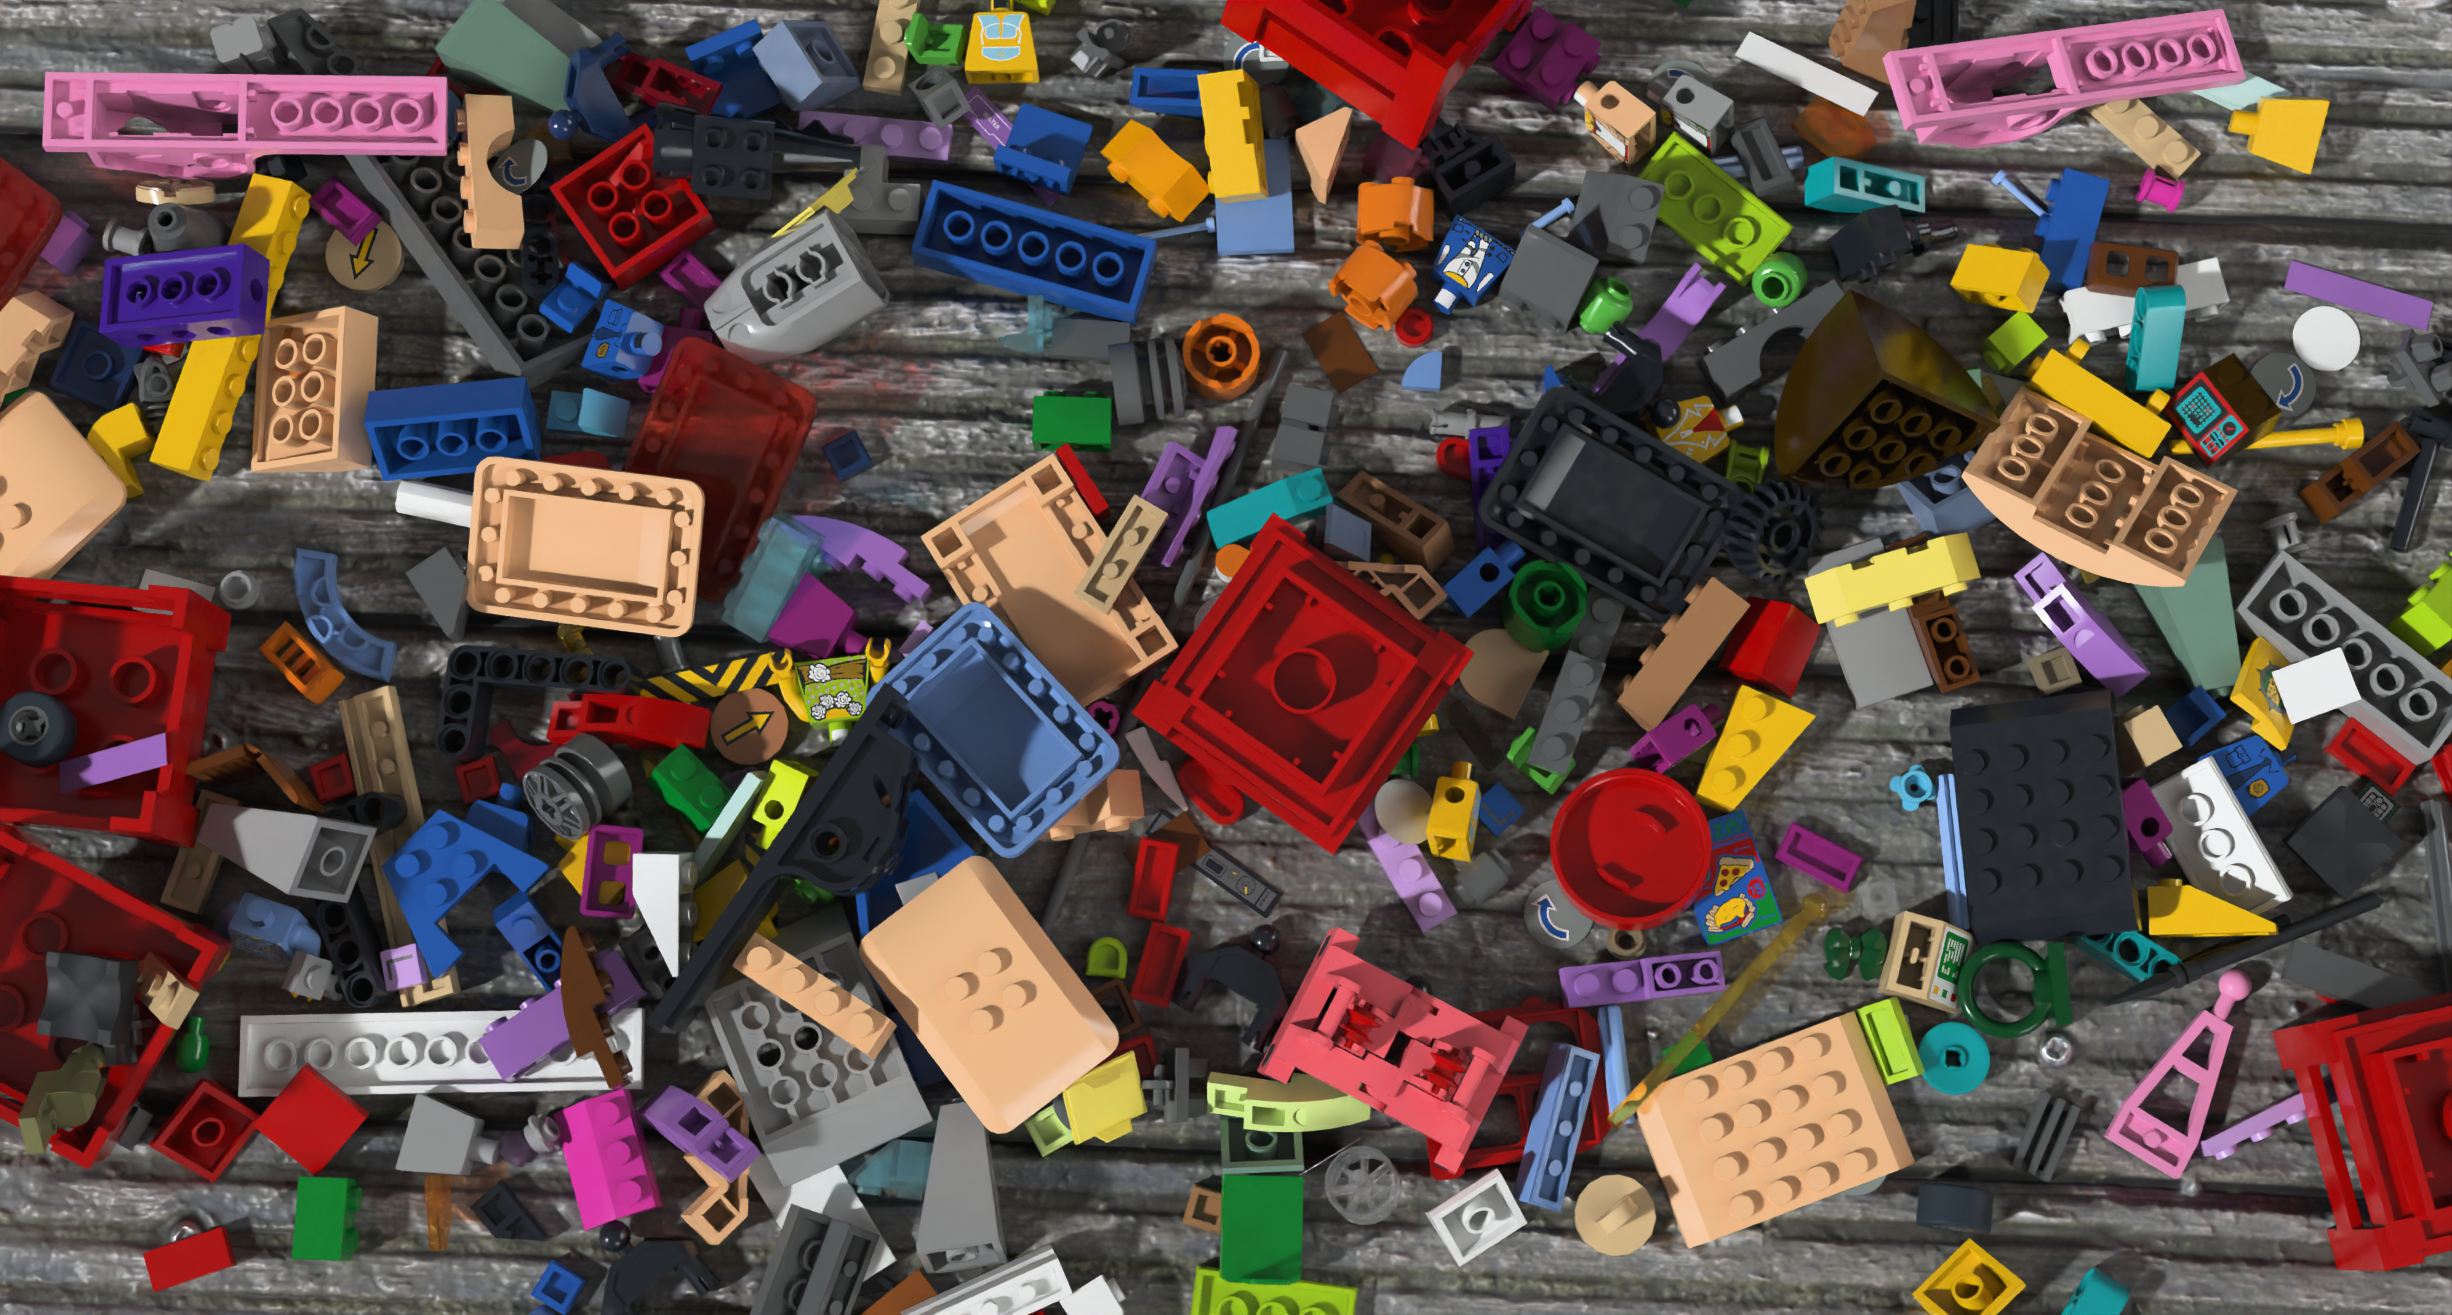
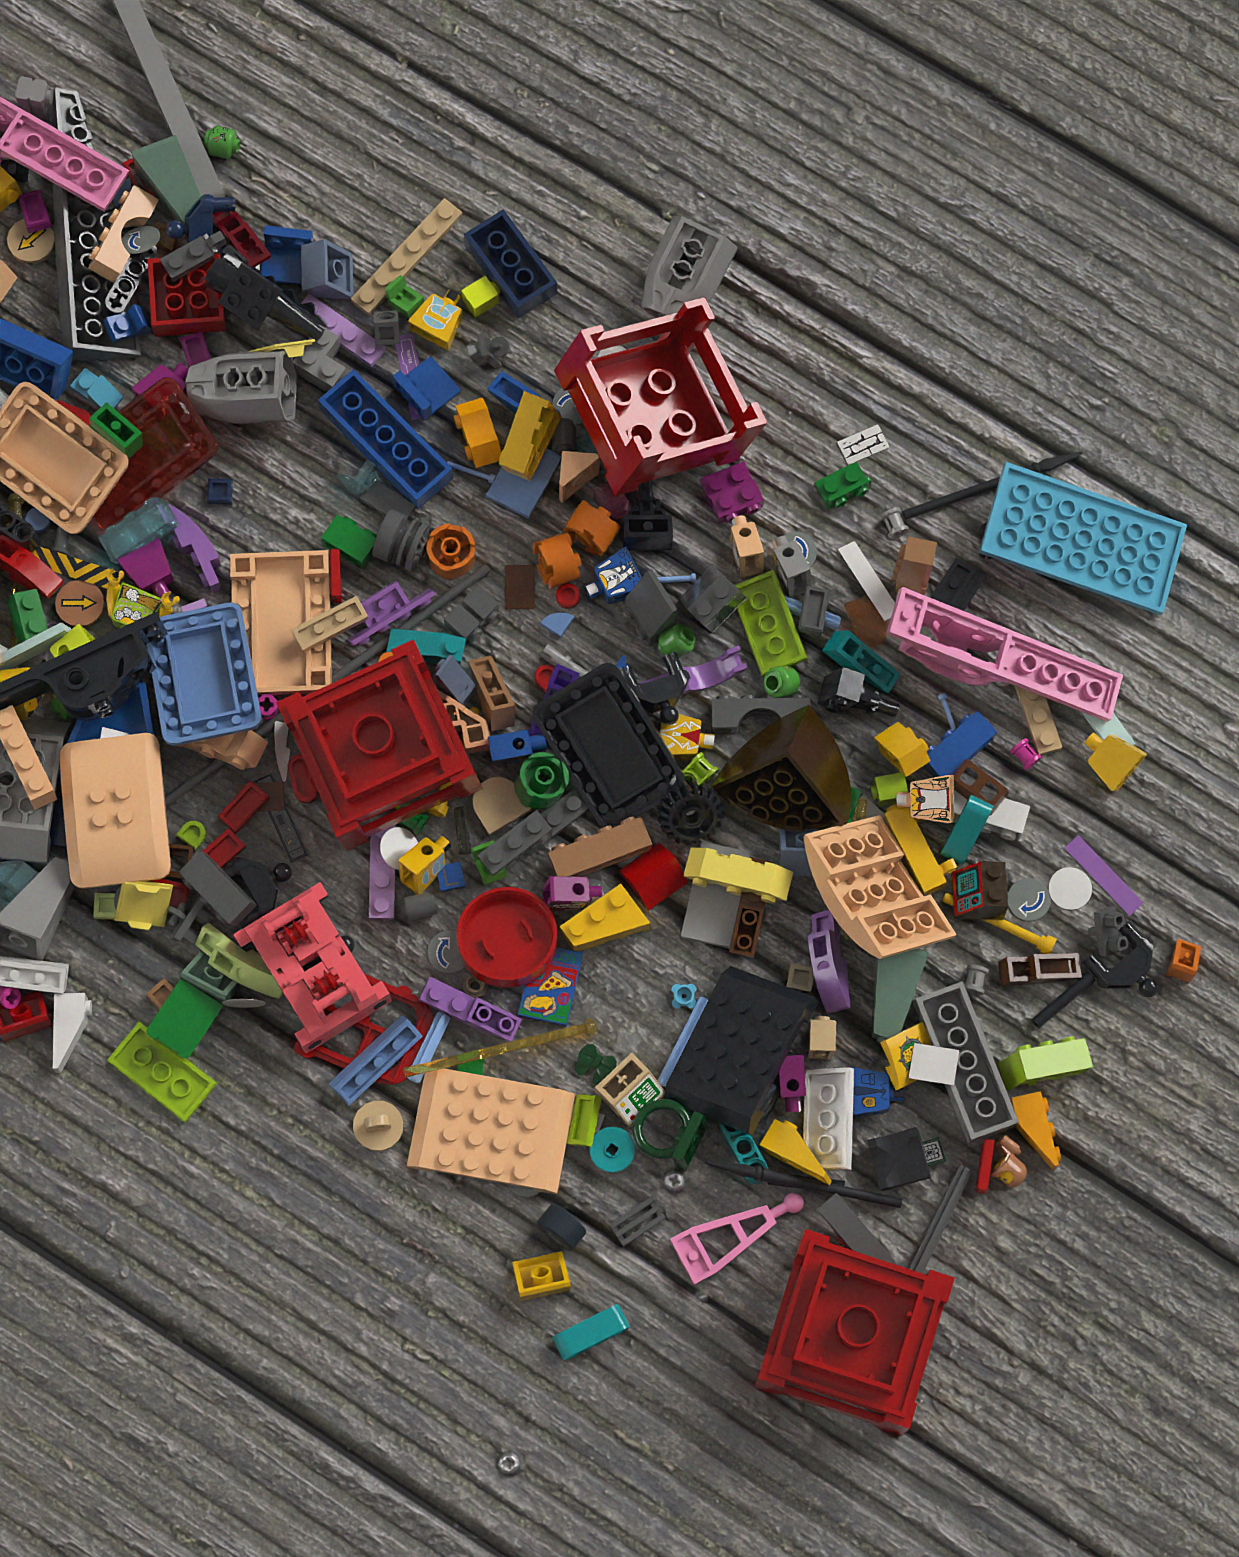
camera: 25 degrees right, 5 degrees down
blue torso [580,299,664,382] -> none
clear wheel [1325,1146,1402,1225] -> none
white slope [1425,1169,1527,1267] -> none
magenta tile [1773,821,1864,894] -> none
blue panel [2163,685,2227,751] -> none
lavender plate [2197,1074,2338,1160] -> none
red tile [2324,717,2416,798] -> none
none -> medium blue tile [25,508,51,533]
none -> green brick [89,402,143,459]
none -> dark grey hinge [160,231,226,281]
none -> dark grey brick [179,850,257,927]
none -> torso [896,775,955,823]

